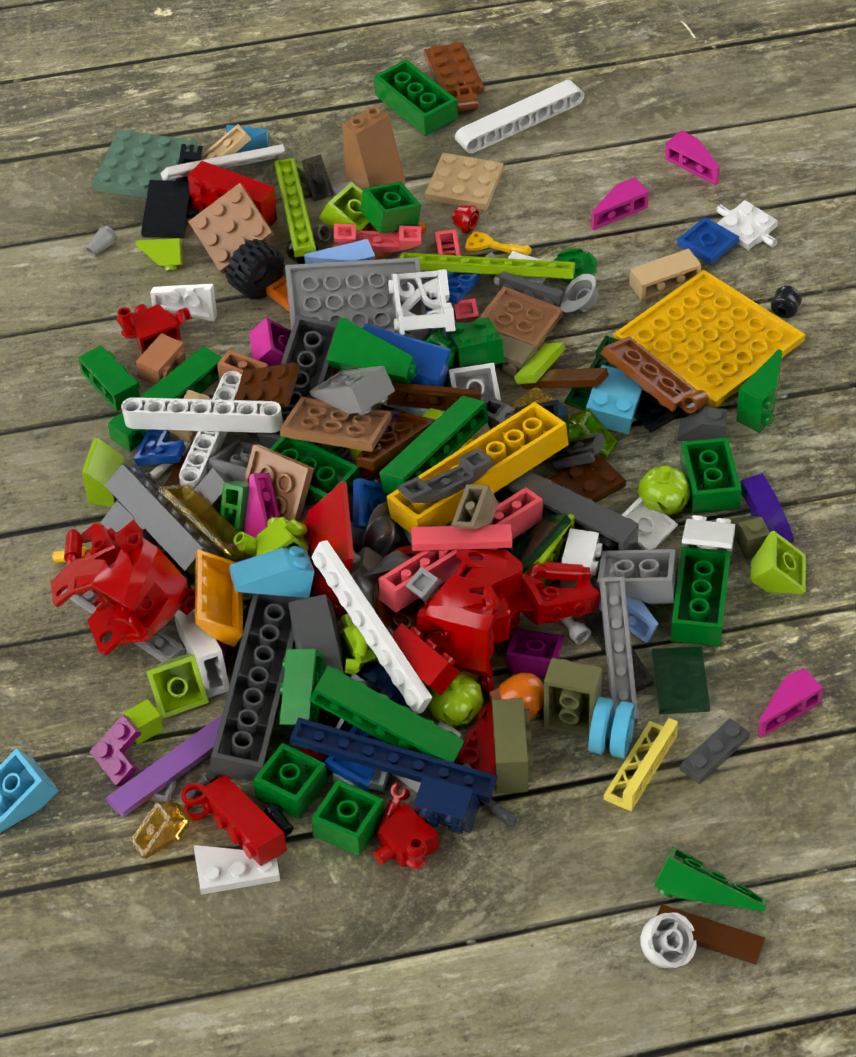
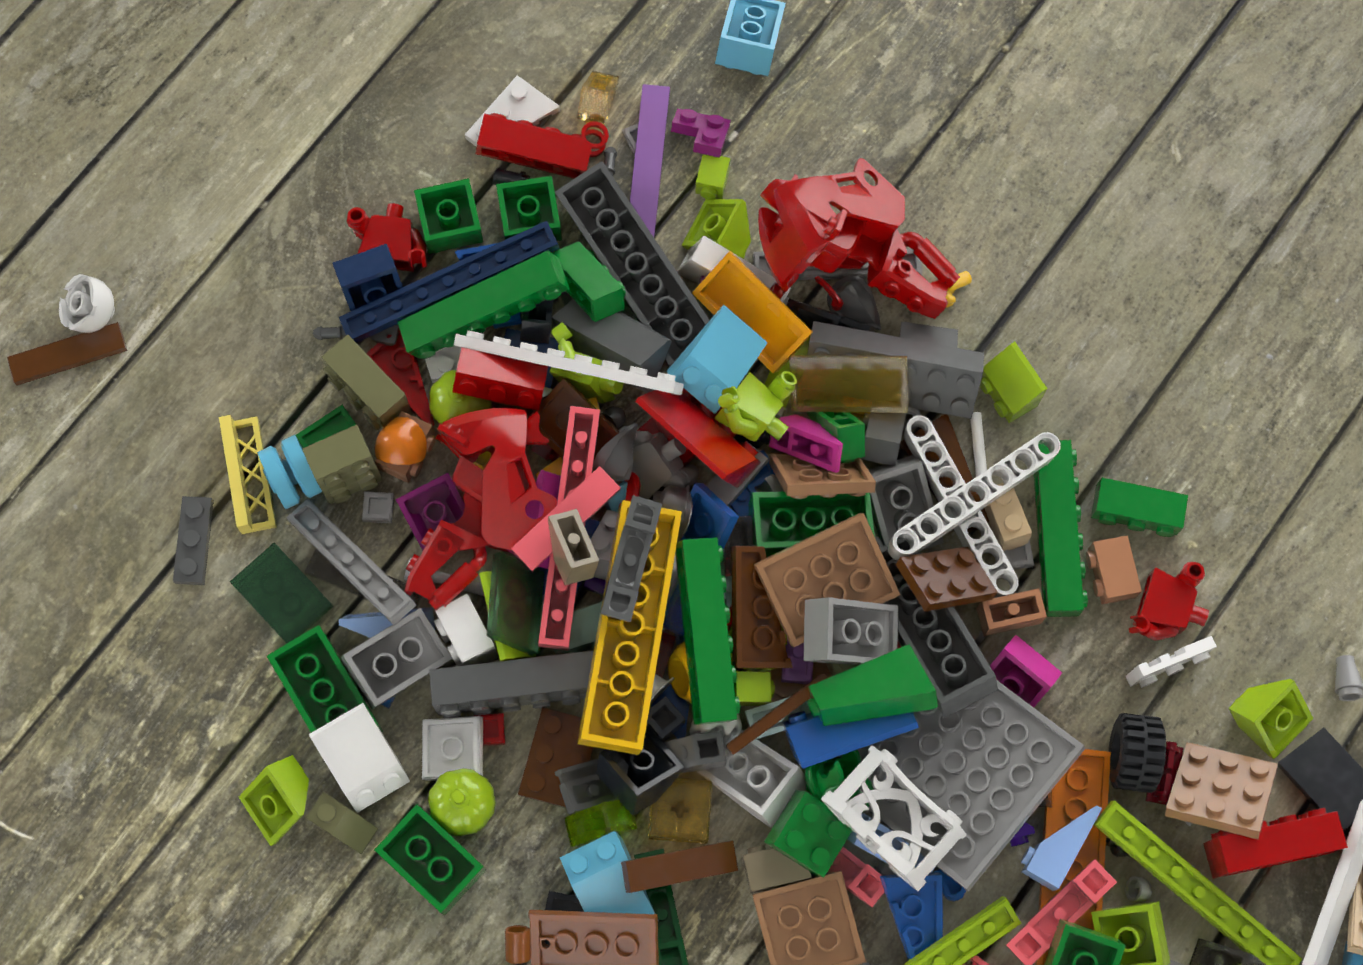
camera: 135 degrees right, 25 degrees up
blue plate [134,430,186,466] -> none
light grey plate [405,567,442,602] -> none
lime tile [514,342,566,384] -> none
green wedge [654,846,768,911] -> none
dark grey slope [677,407,728,441] -> none
dark purple slope [741,473,794,543] -> none
dark pink slope [758,668,823,738] -> none
none -> green tile [296,404,357,448]

